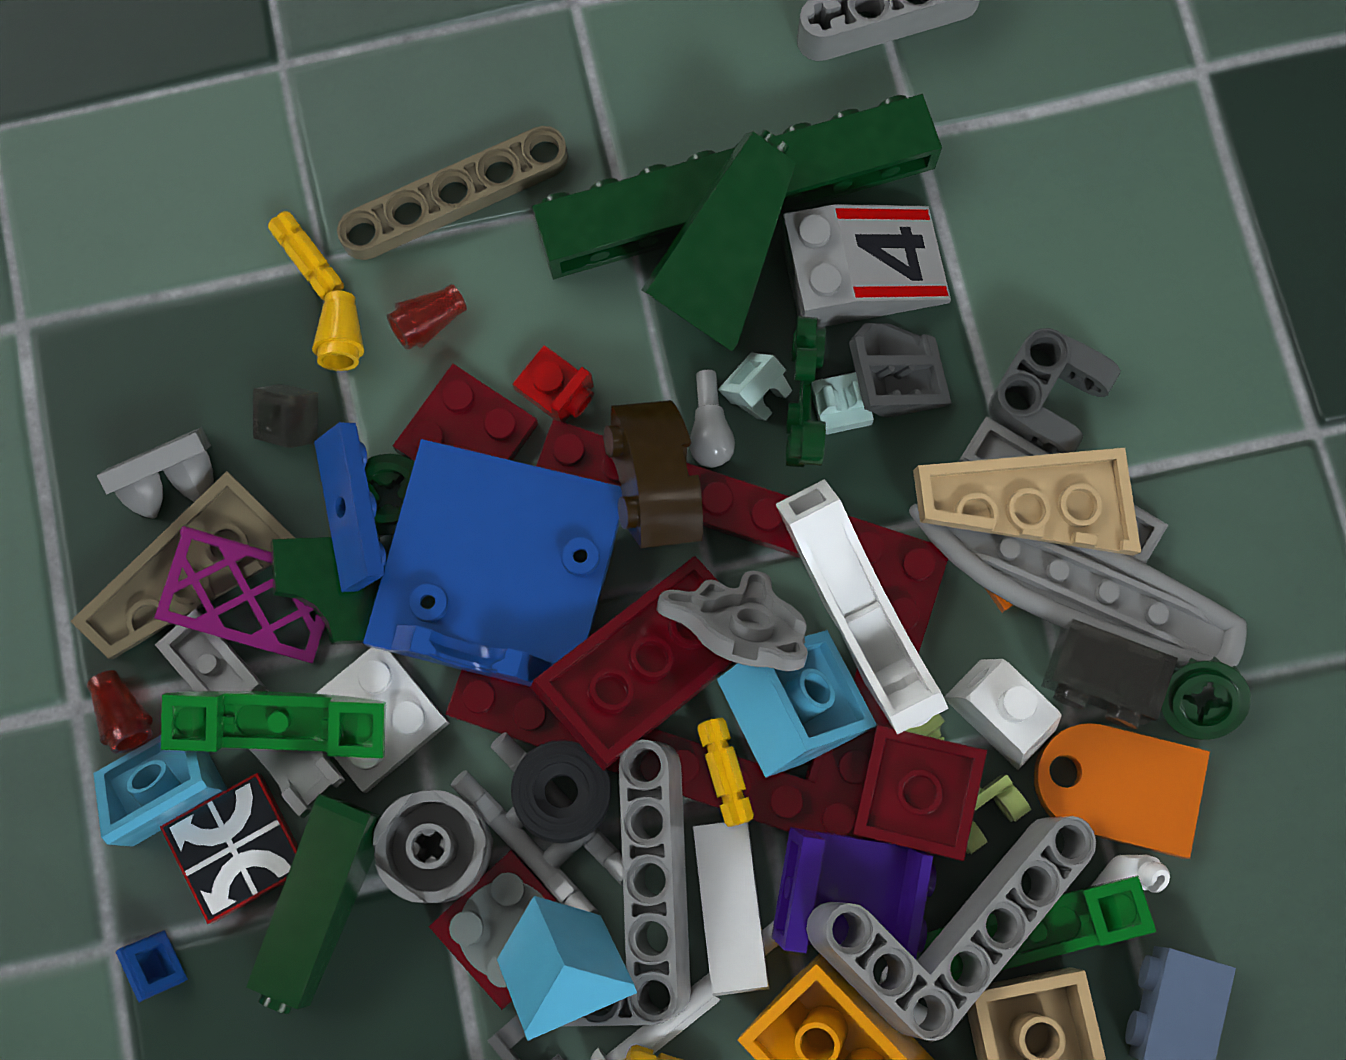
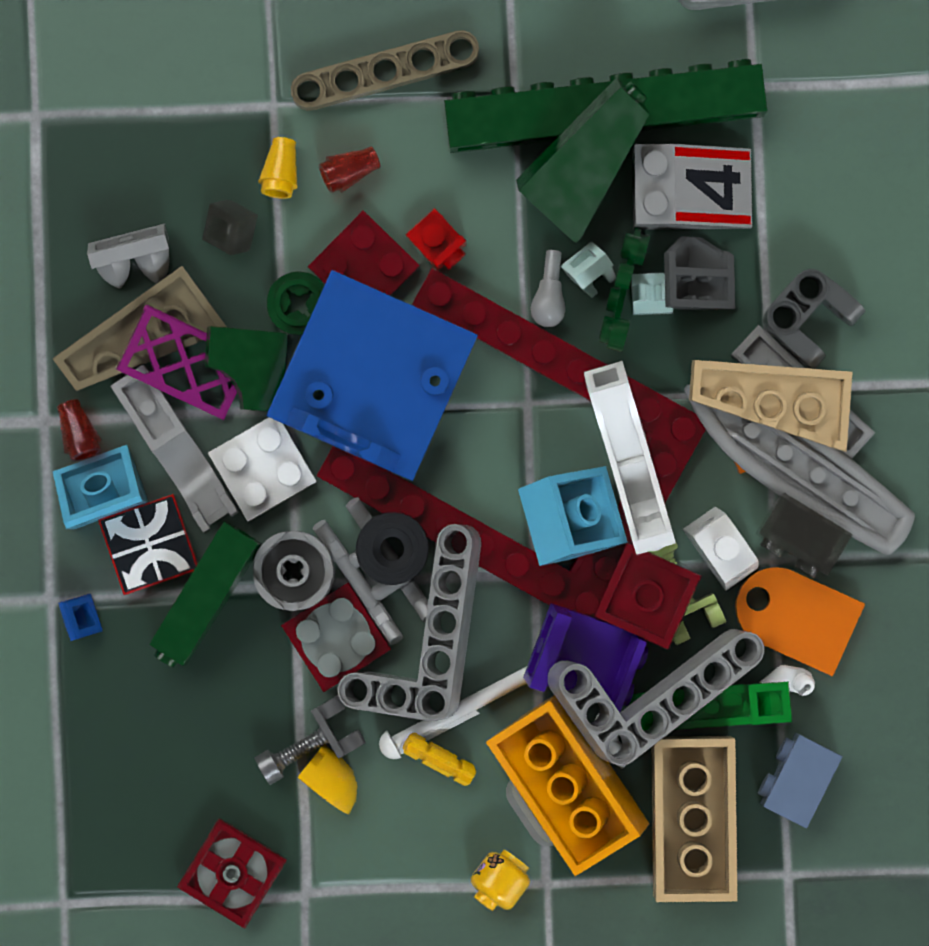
camera: 10 degrees right, 10 degrees up
green slope [161,691,386,758] -> none
yellow axle [268,211,344,300] -> none
blue tile [314,422,386,592] -> none
medium azure slope [497,896,637,1041] -> none
dark red plate [531,556,736,771] -> none
dark brown brick [603,400,703,548] -> none
light grey tile [657,571,808,671] -> none
white tile [693,822,769,996] -> none
yellow axle [698,718,754,827] -> none
dark green gear [1160,656,1251,740] -> none

